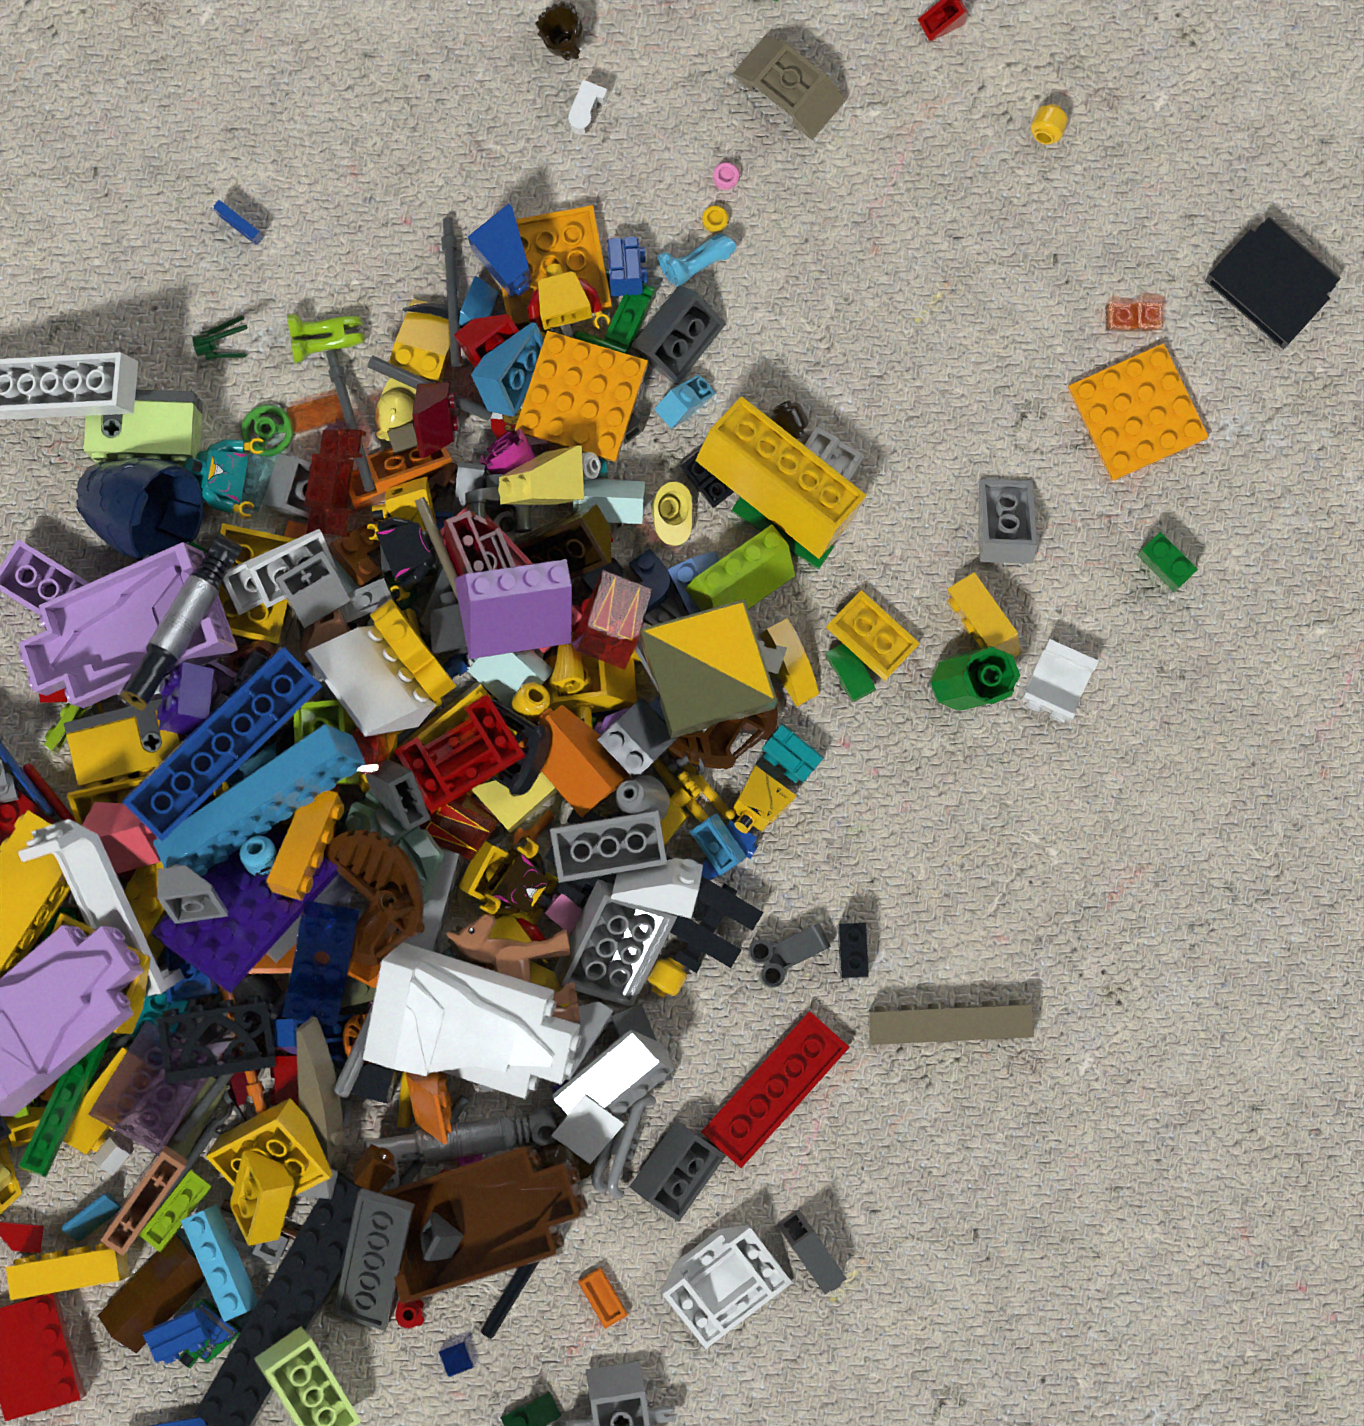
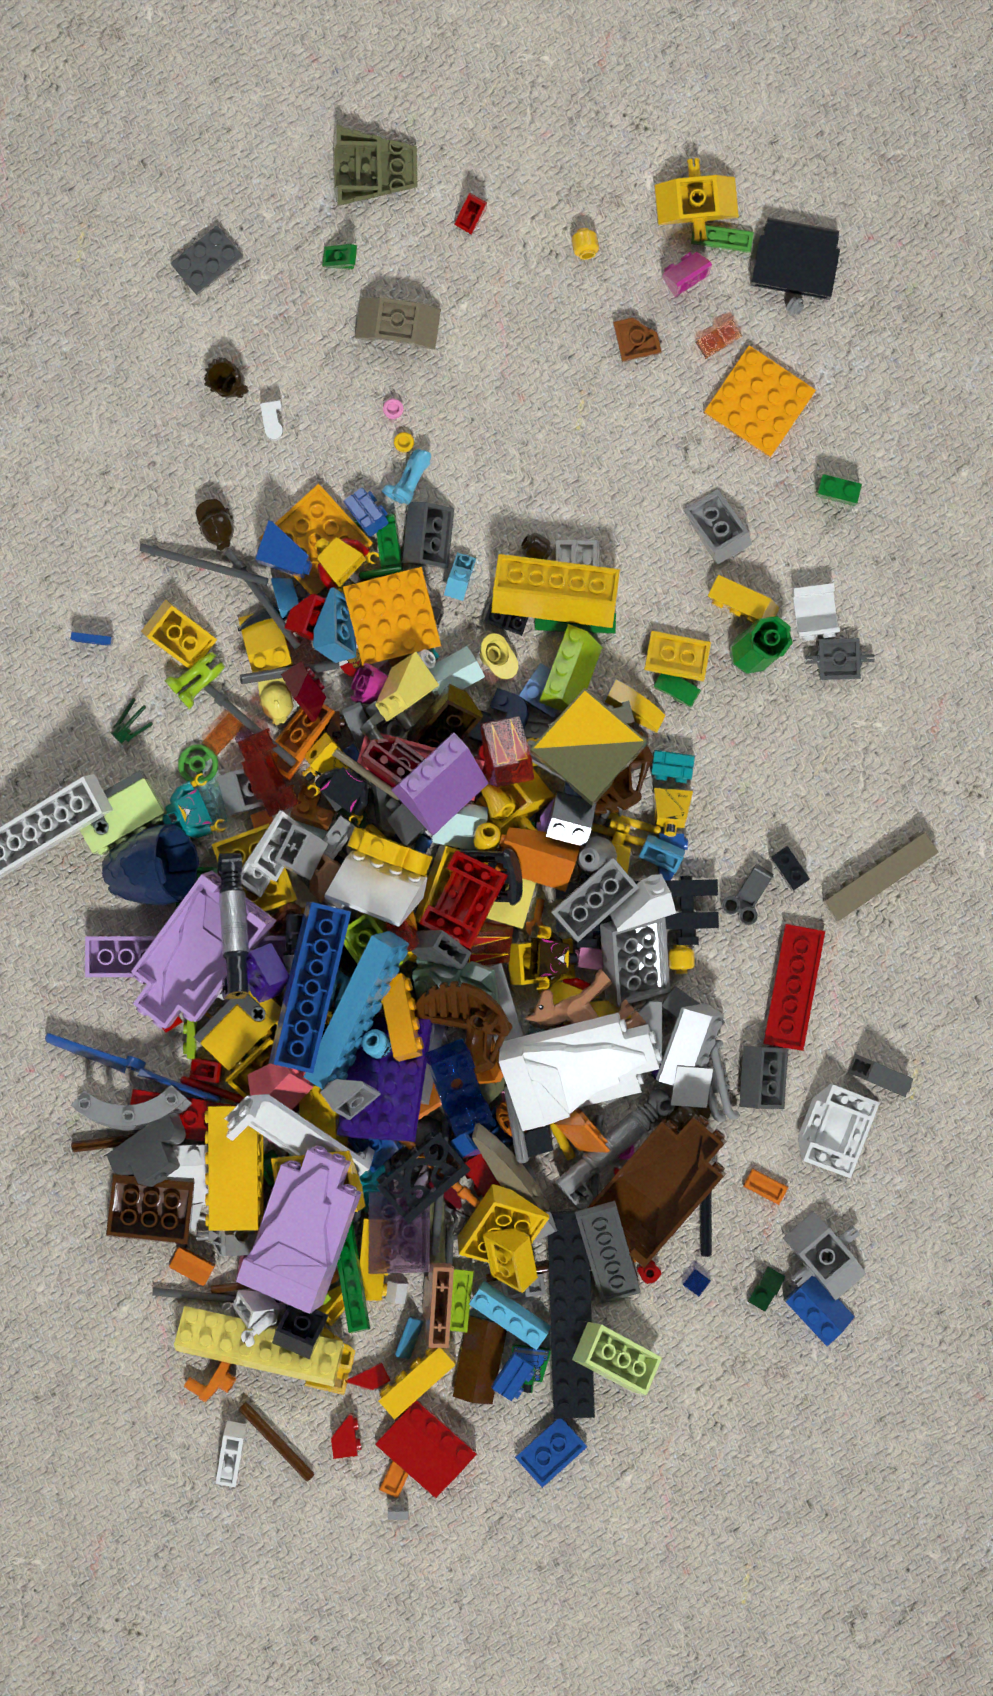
camera: 35 degrees left, 5 degrees up
reddish brown brick [353,1144,396,1193] -> none
dark tan slope [387,423,418,454] -> none
dark grey slope [420,1211,464,1261] -> none
none -> dark grey bar [140,543,269,586]
none -> yellow slope [141,599,217,669]
none -> red slope [189,1058,223,1083]
none -> dark brown hair [195,499,234,551]
none -> dark orange plate [613,318,662,362]
none -> yellow slope [654,158,739,241]
none -> dark pink slope [662,252,712,297]
none -> bright green tile [691,225,754,253]
none -> light grey plate [786,297,804,316]
none -> dark grey plate [805,638,875,680]

